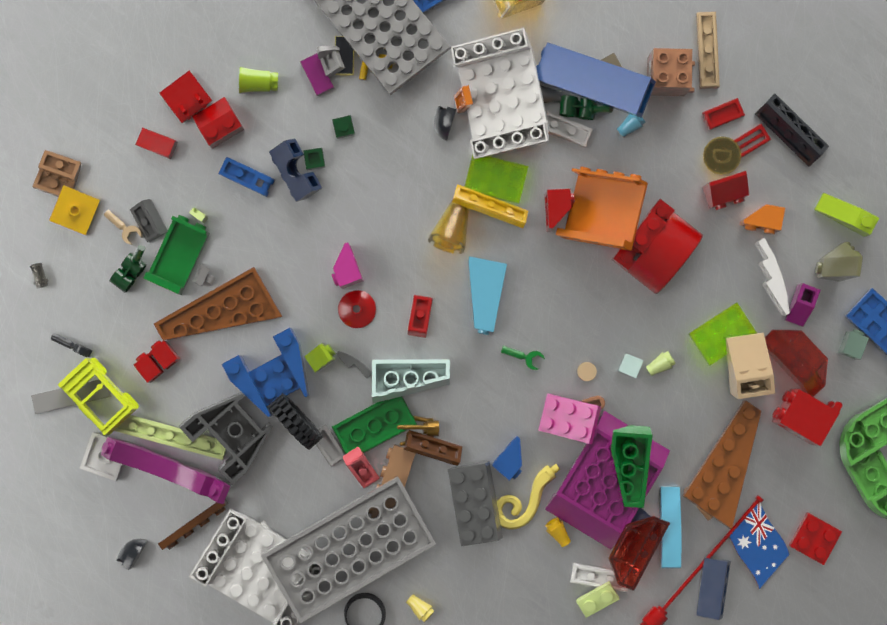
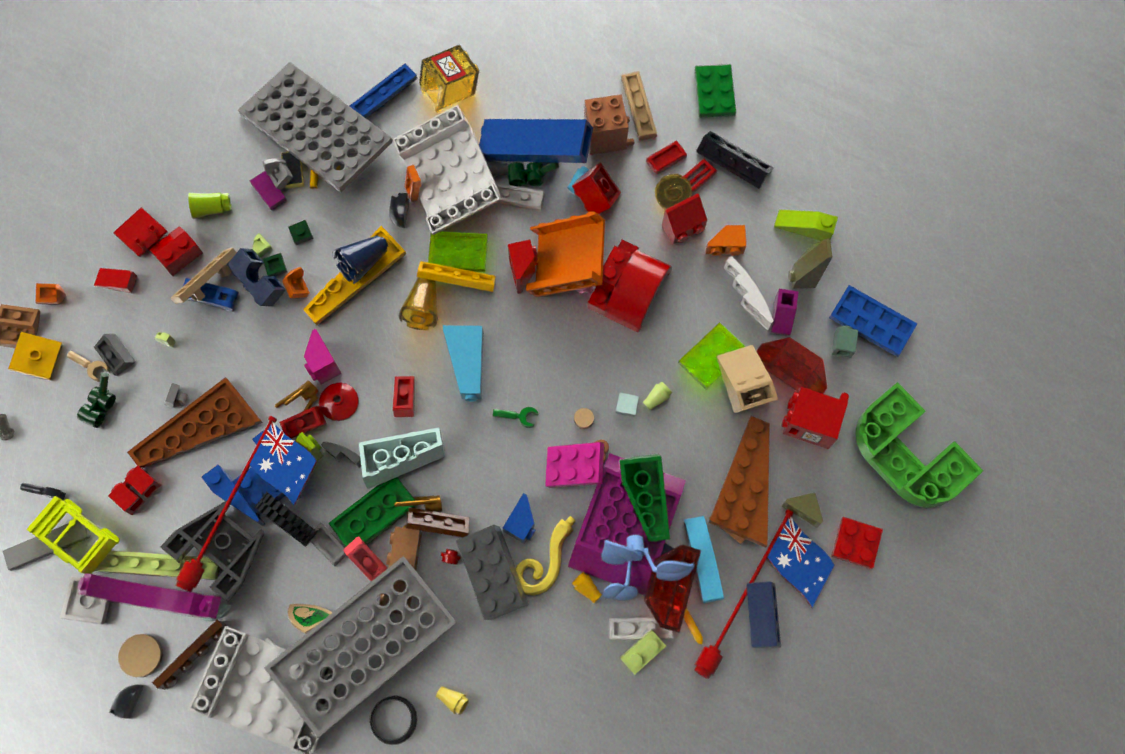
camera: 10 degrees left, 15 degrees down
green panel [143,215,210,295] -> none
none -> orange plate [35,283,66,305]
none -> tan tile [118,634,163,677]
none -> tan hinge [171,248,237,304]
none -> flag [175,416,317,592]
none -> yellowish green tile [253,233,272,258]
none -> pearl gold plant [275,381,319,411]
none -> red slope [279,406,327,439]
none -> orange plate [282,267,310,298]
none -> shield [288,604,333,633]
none -> yellow wing [303,226,406,325]
none -> dark blue cone [332,235,388,284]
none -> red plate [441,549,461,565]
none -> red slope [572,162,621,214]
none -> light blue plant [601,535,694,601]
none -> yellow piece [676,597,703,645]
none -> green plate [695,64,736,118]
none -> olive slope [782,493,823,527]

